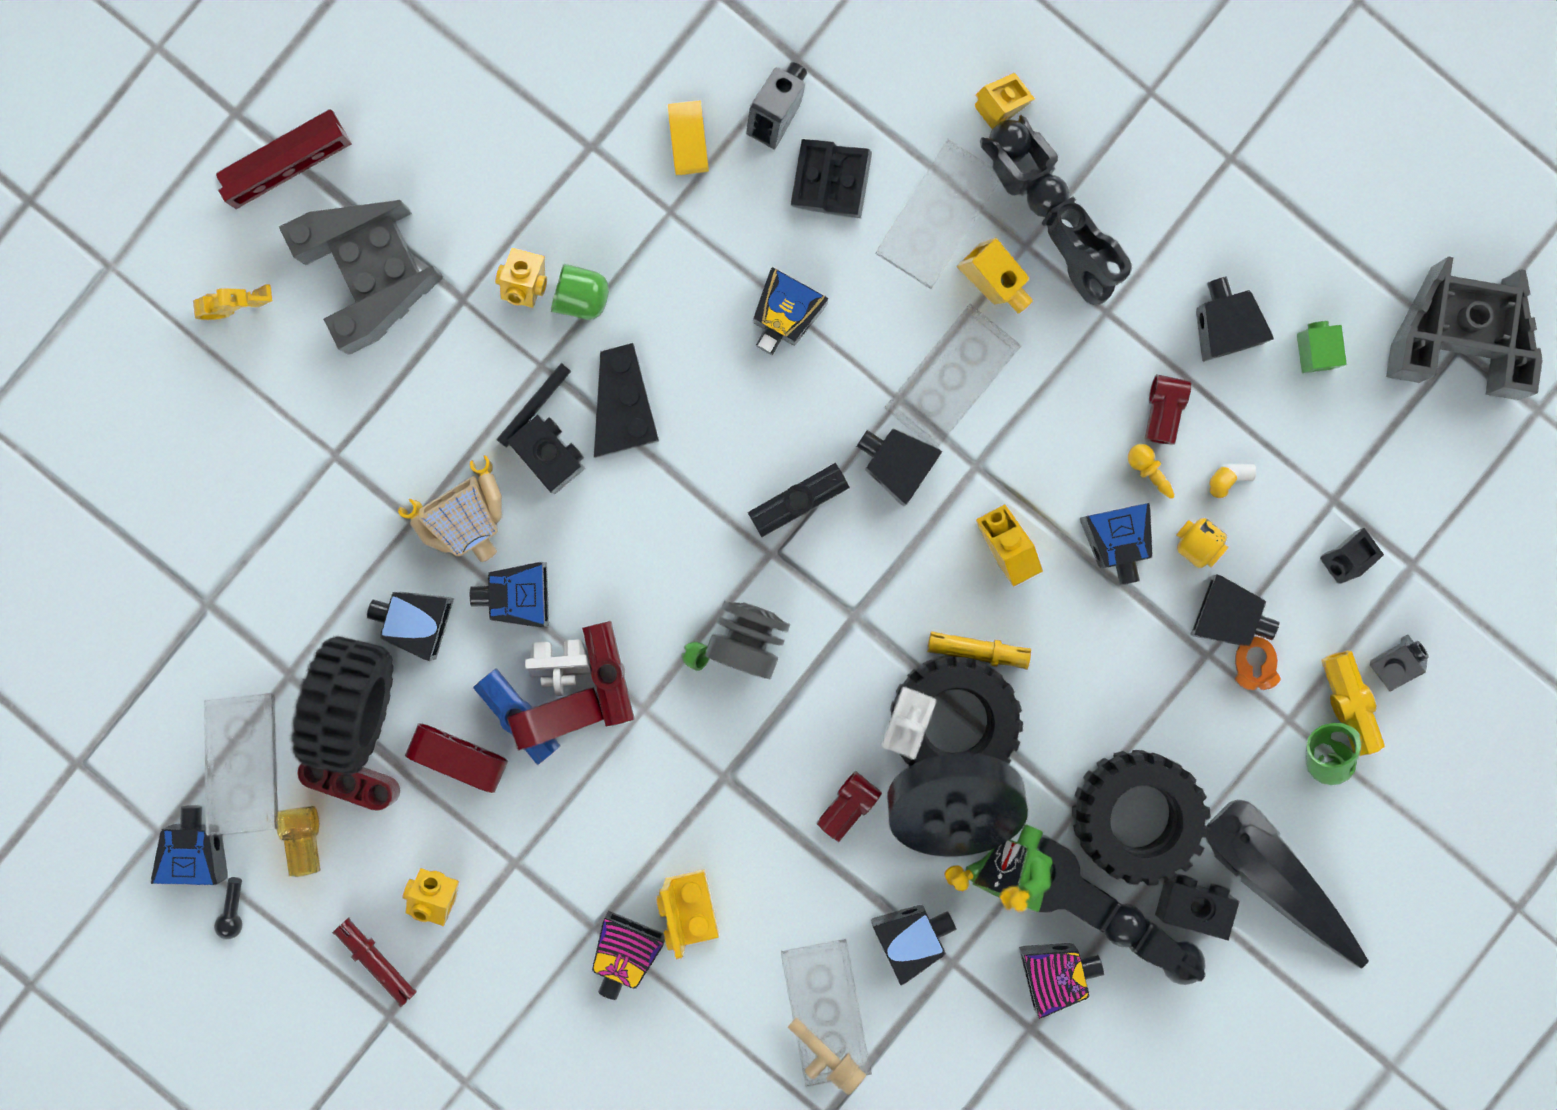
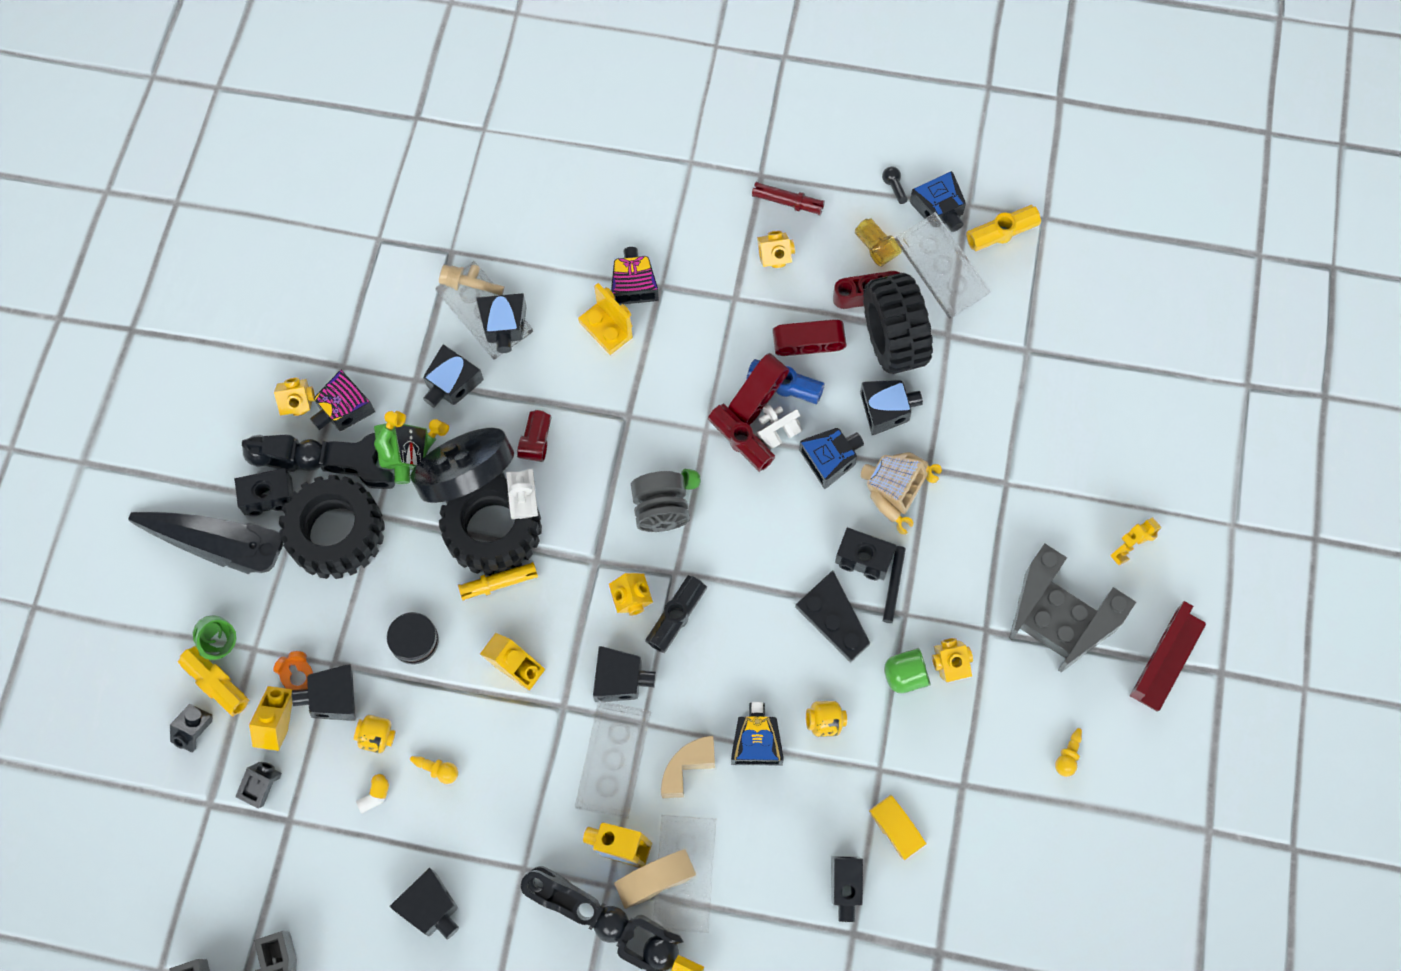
camera: 150 degrees right, 20 degrees down
black slope [790,139,872,218] -> none
torso [1080,503,1152,585] -> none
dark red piece [1144,374,1191,445] -> none
bright green brick [1297,321,1347,374] -> none
none -> yellow slope [249,686,293,751]
none -> yellow brick [274,378,315,416]
none -> black head [387,612,439,665]
none -> black torso [476,293,527,353]
none -> yellow brick [609,573,653,616]
none -> tan brick [614,849,696,909]
none -> tan brick [661,736,715,798]
none -> yellow head [806,701,847,737]
none -> yellow piece [966,204,1041,252]
none -> yellow bar [1055,728,1082,777]

